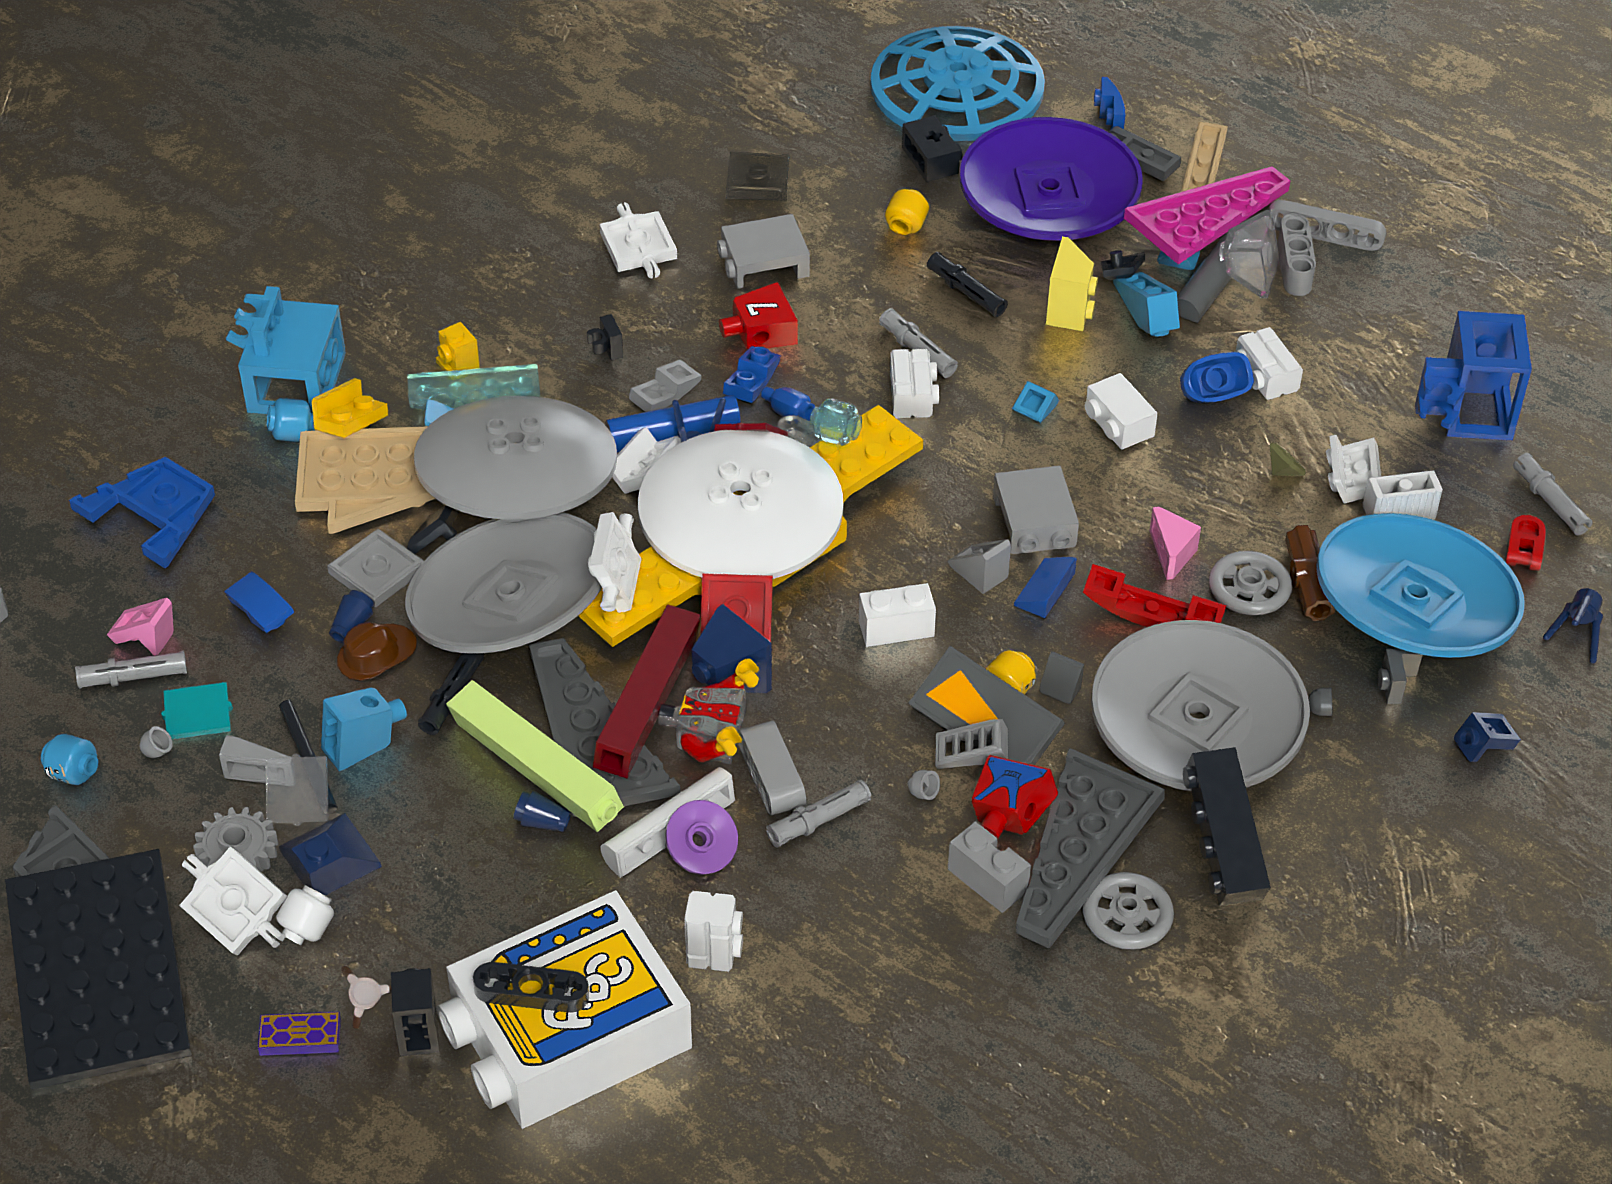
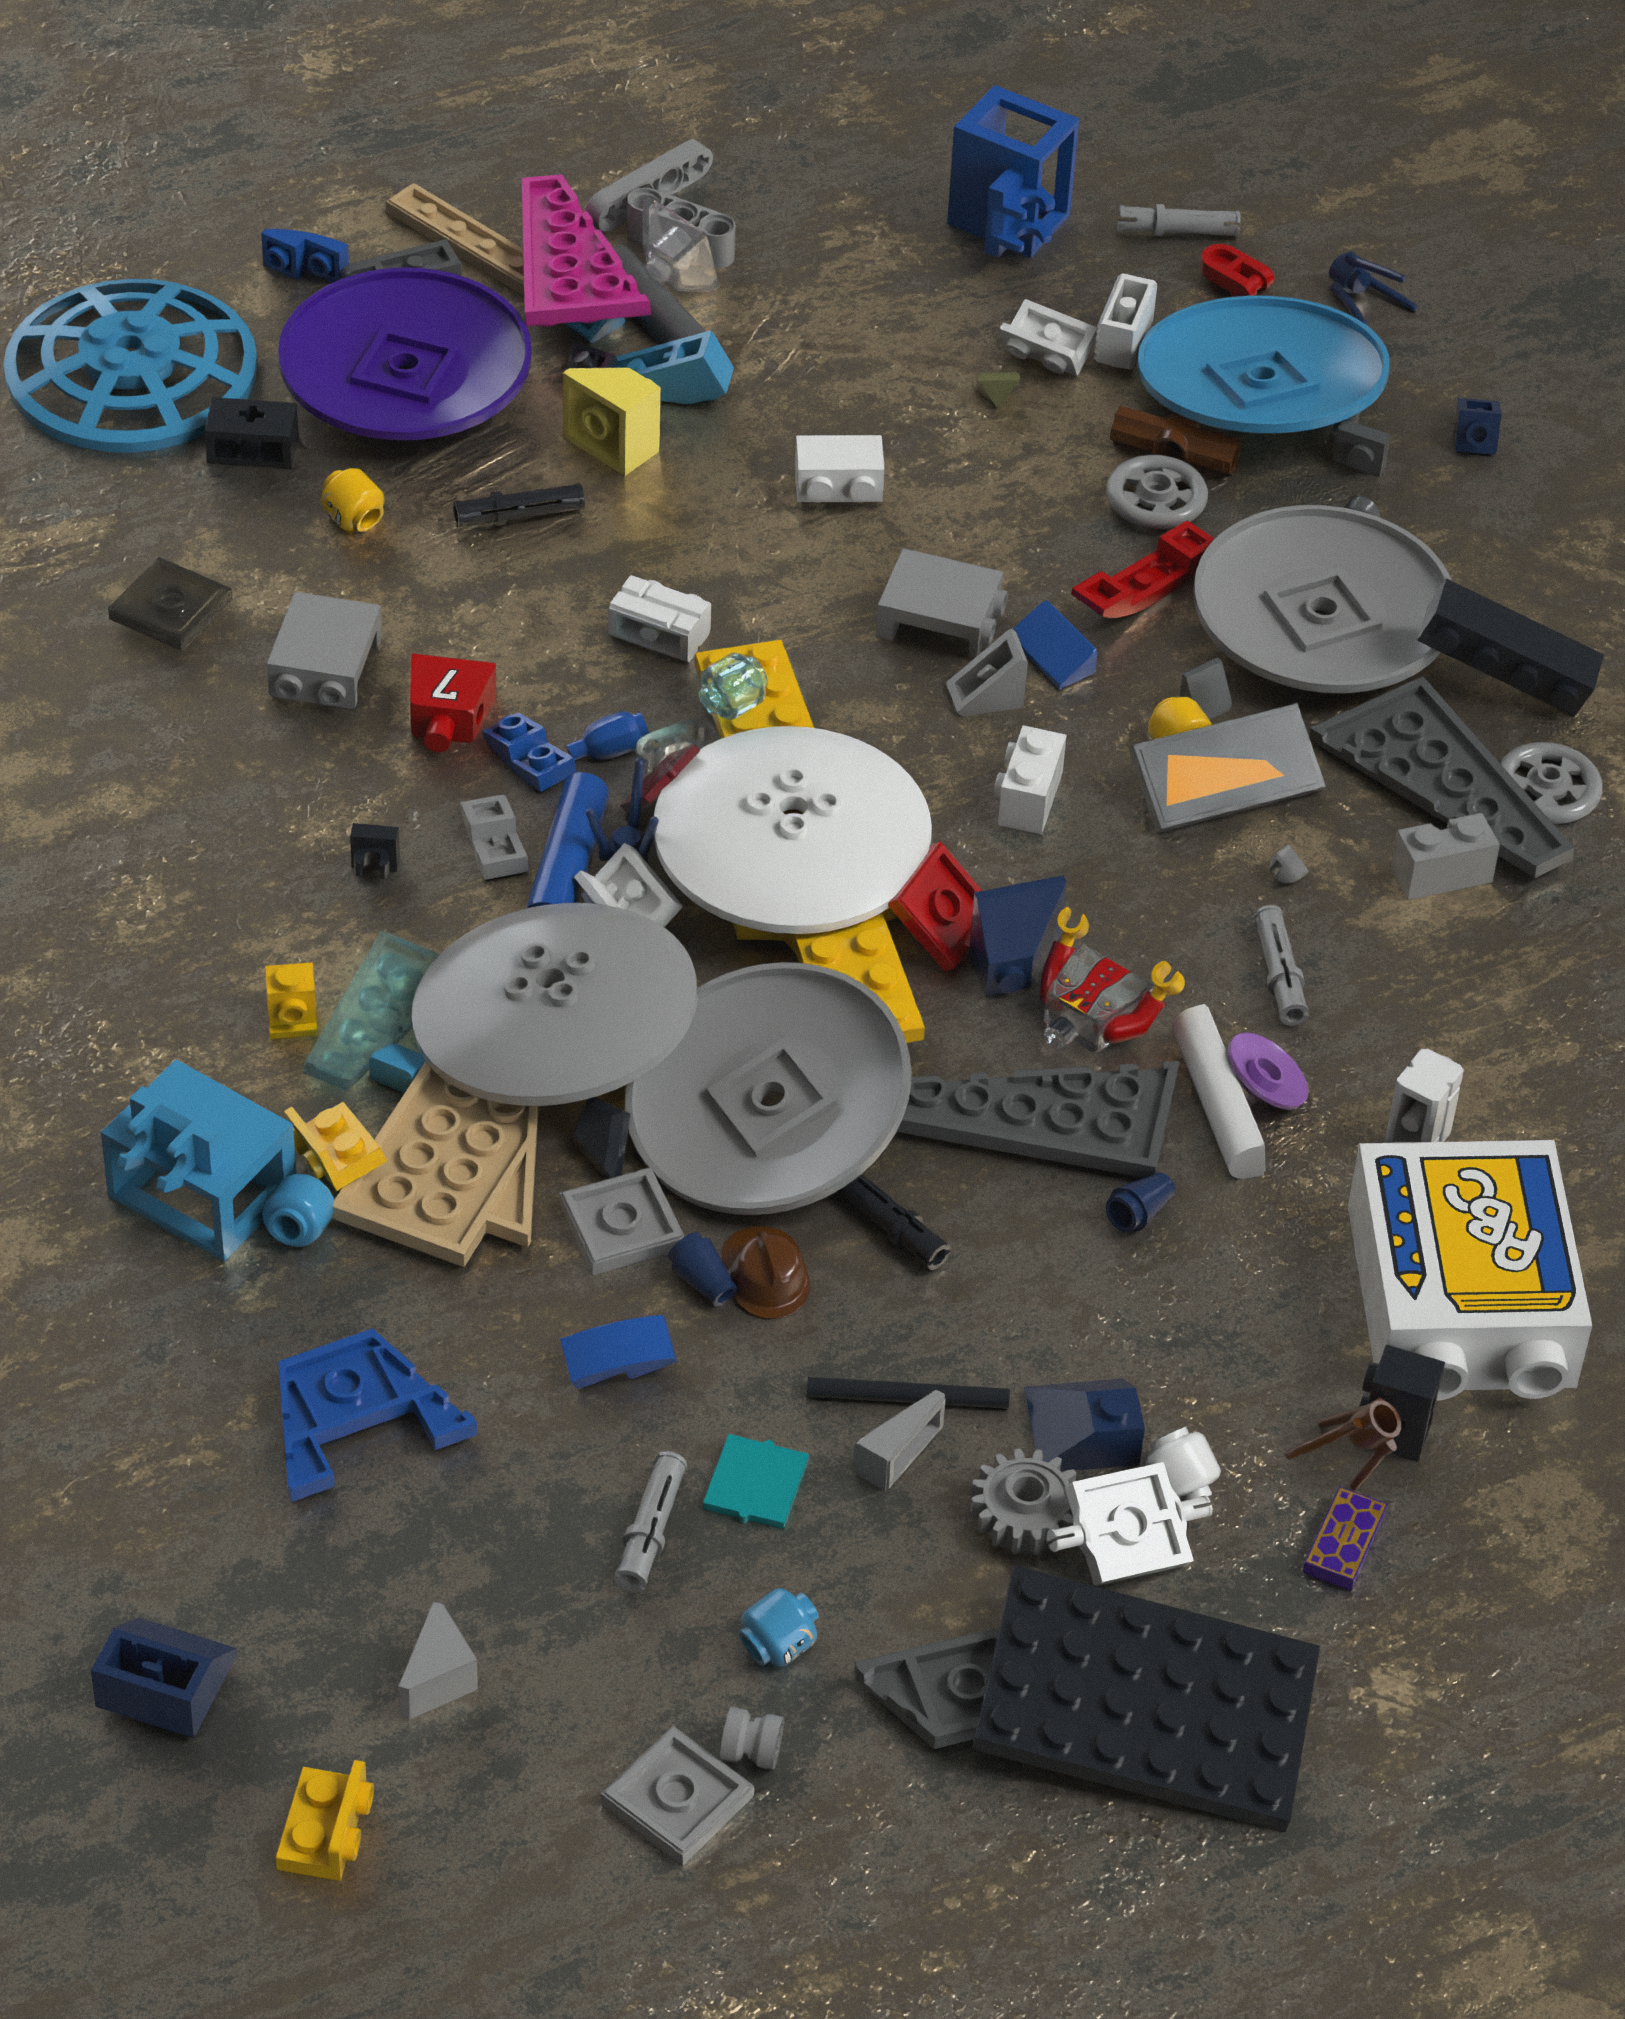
camera: 65 degrees left, 0 degrees up
bright pink slope [107,598,174,656] -> none
light grey hinge [139,726,172,759] -> none
clear piece [265,754,329,826] -> none
dark azure torso [321,688,407,771] -> none
yellowish green brick [446,680,624,832] -> none
black beam [473,962,589,1013] -> none
white plate [588,512,641,613] -> none
dark red brick [593,604,701,779] -> none
white plate [600,202,677,278] -> none
light grey beam [737,720,807,816] -> none
light grey pin [879,308,958,378] -> none
light grey slope [935,719,1008,769] -> none
red torso [972,755,1058,838] -> none
dark azure slope [1012,381,1059,423] -> none
bright pink slope [1149,507,1201,580] -> none
blue piece [1180,352,1254,403] -> none
white brick [1234,327,1303,400] -> none

